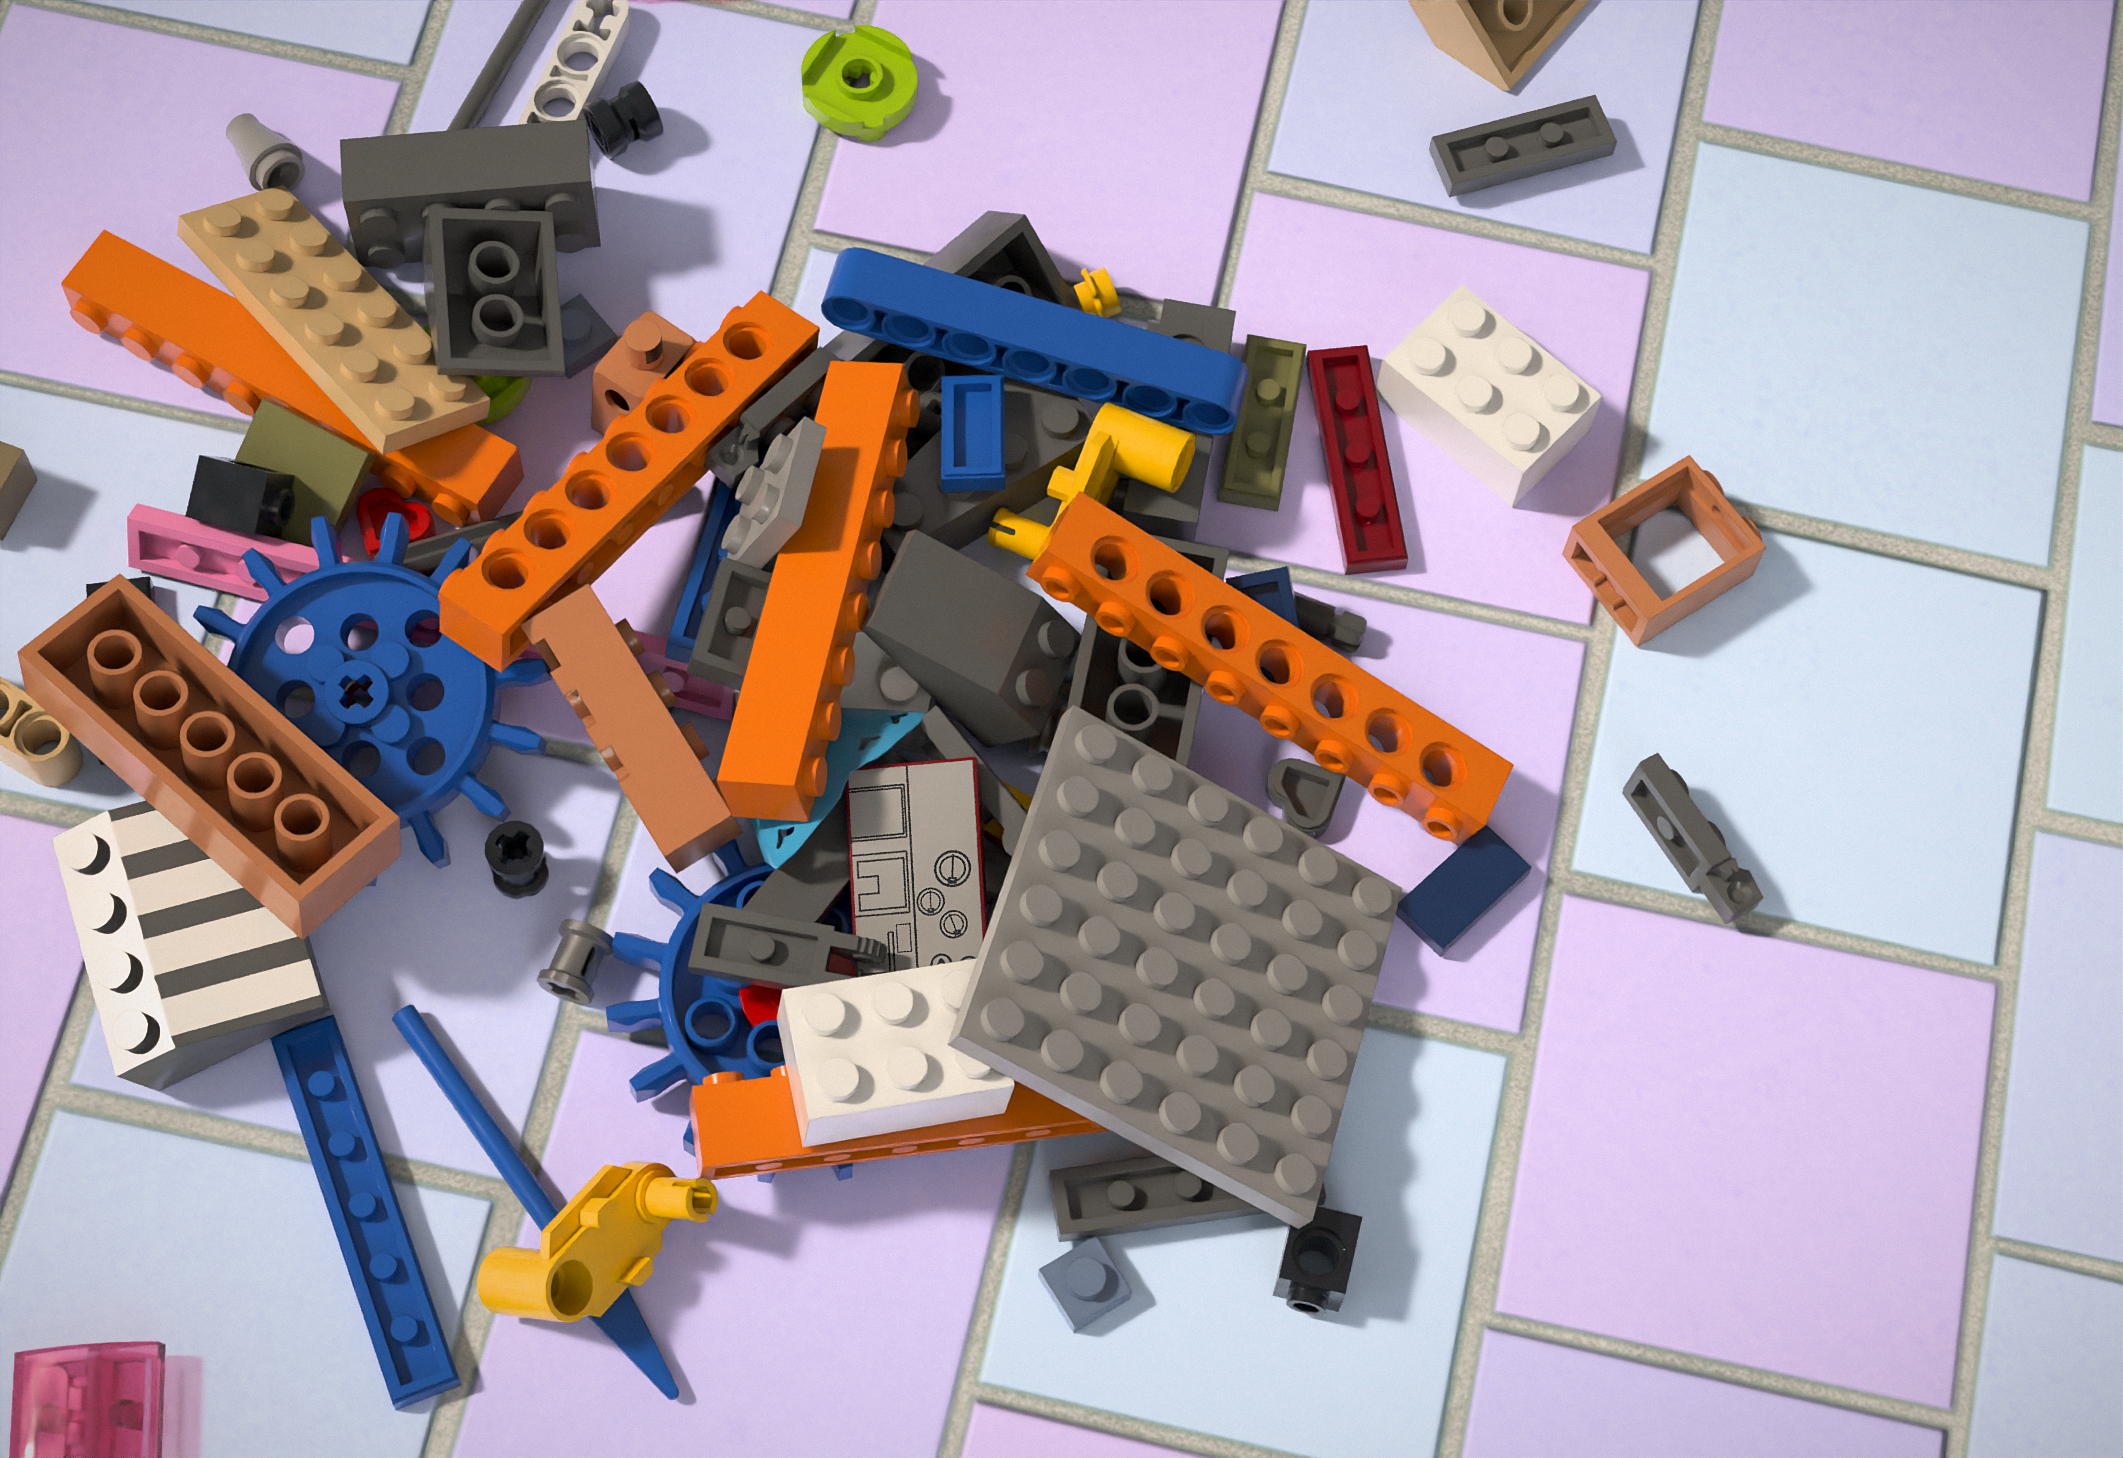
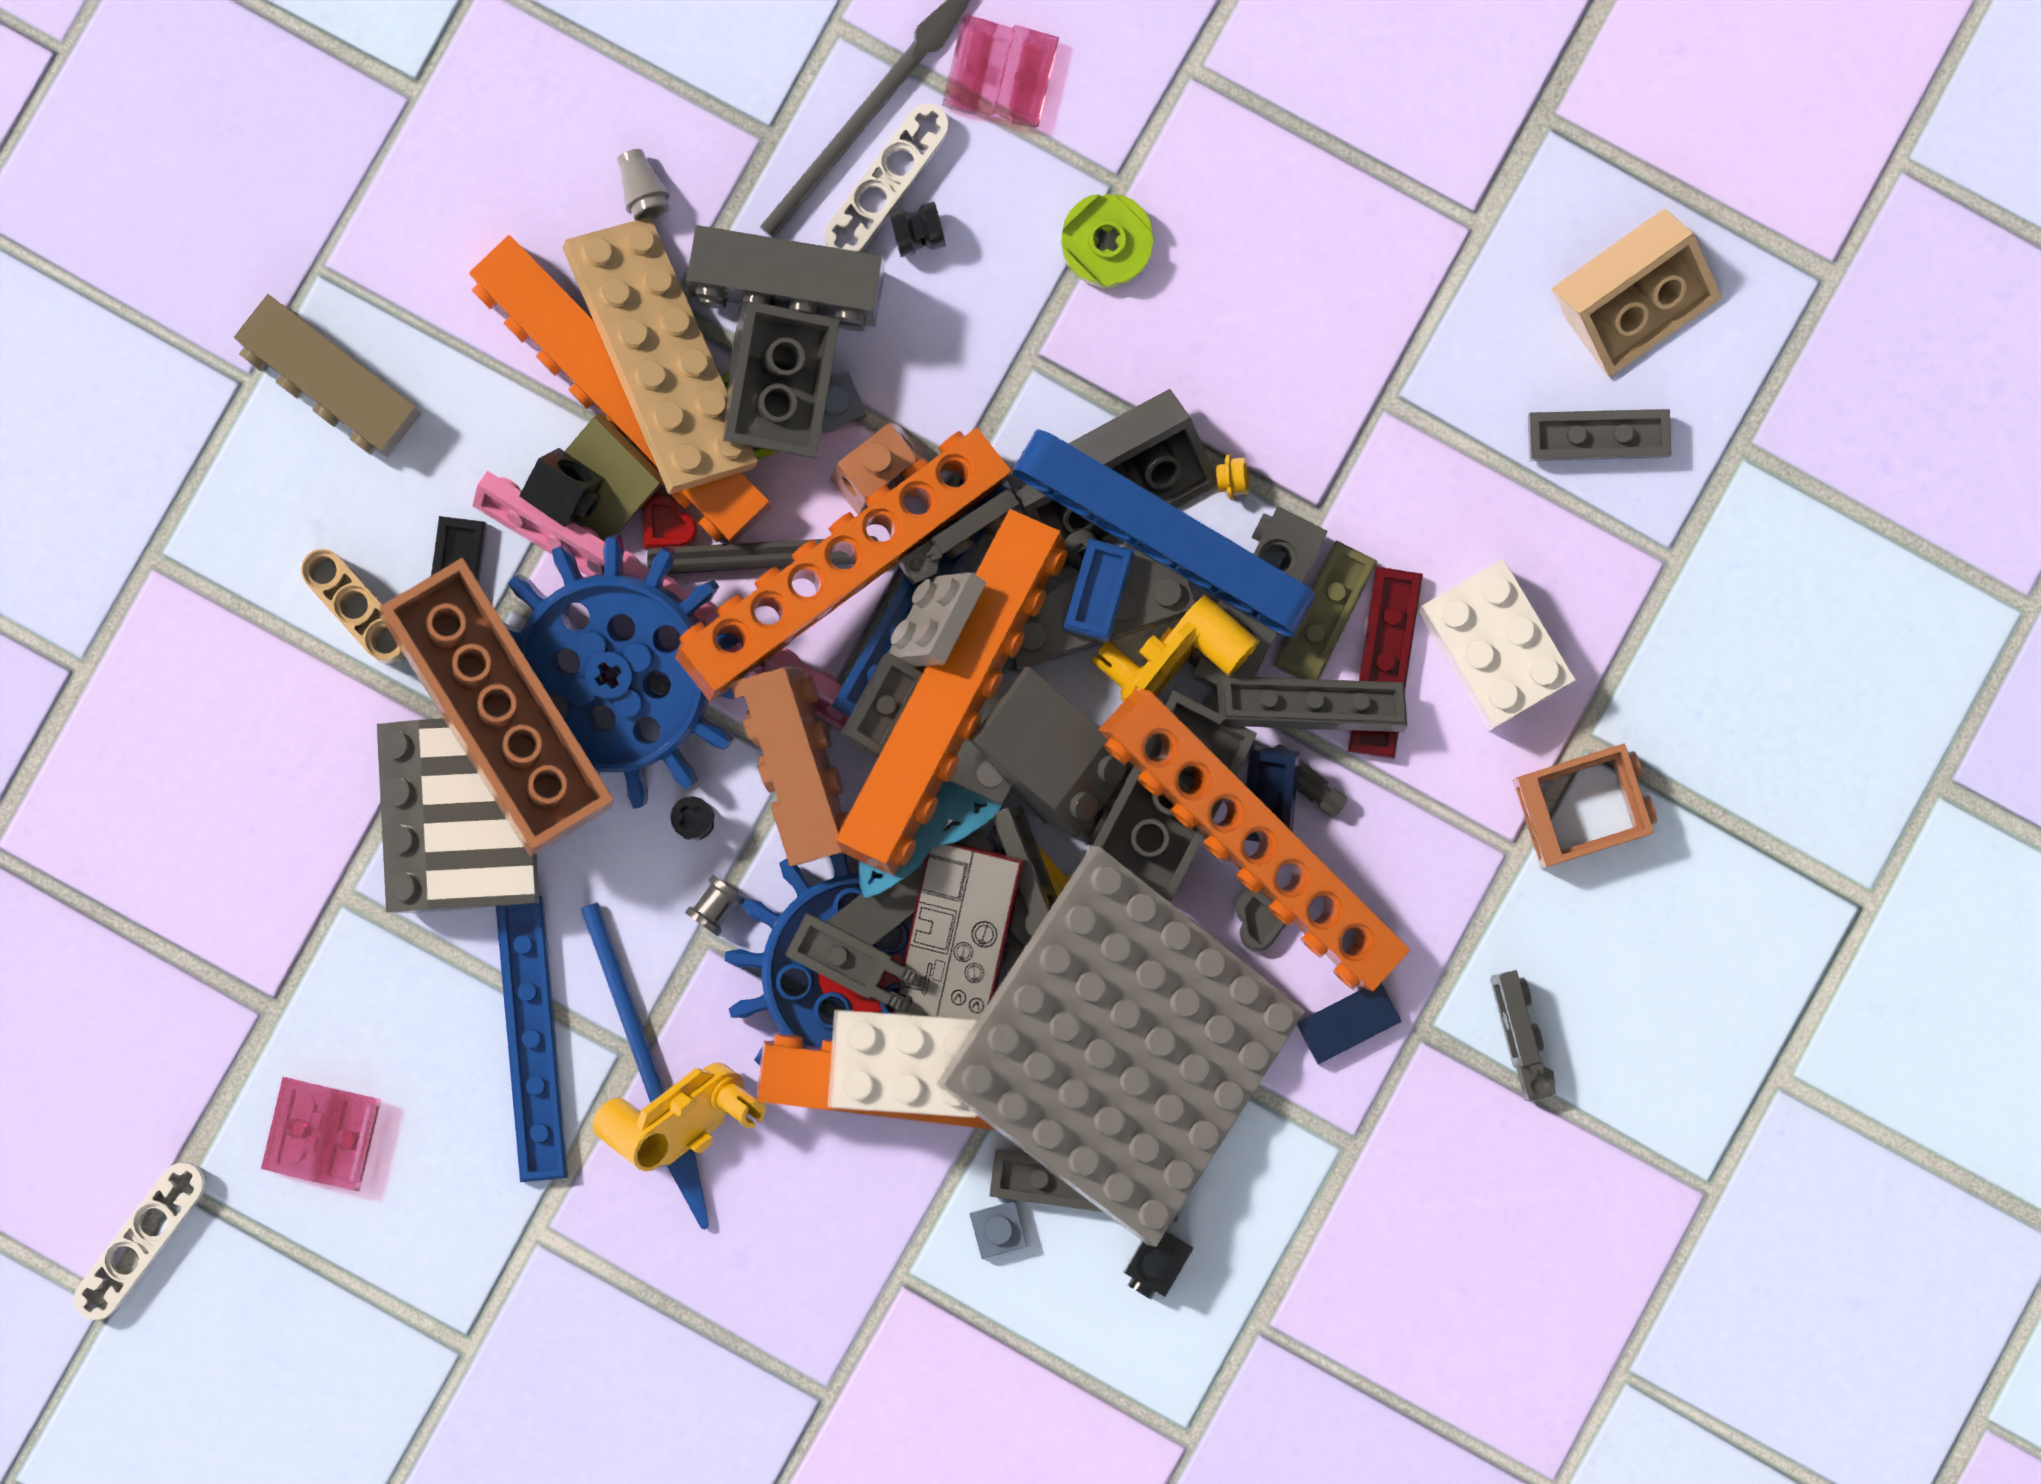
camera: 20 degrees right, 20 degrees up
none -> dark grey tile [1217,676,1408,732]

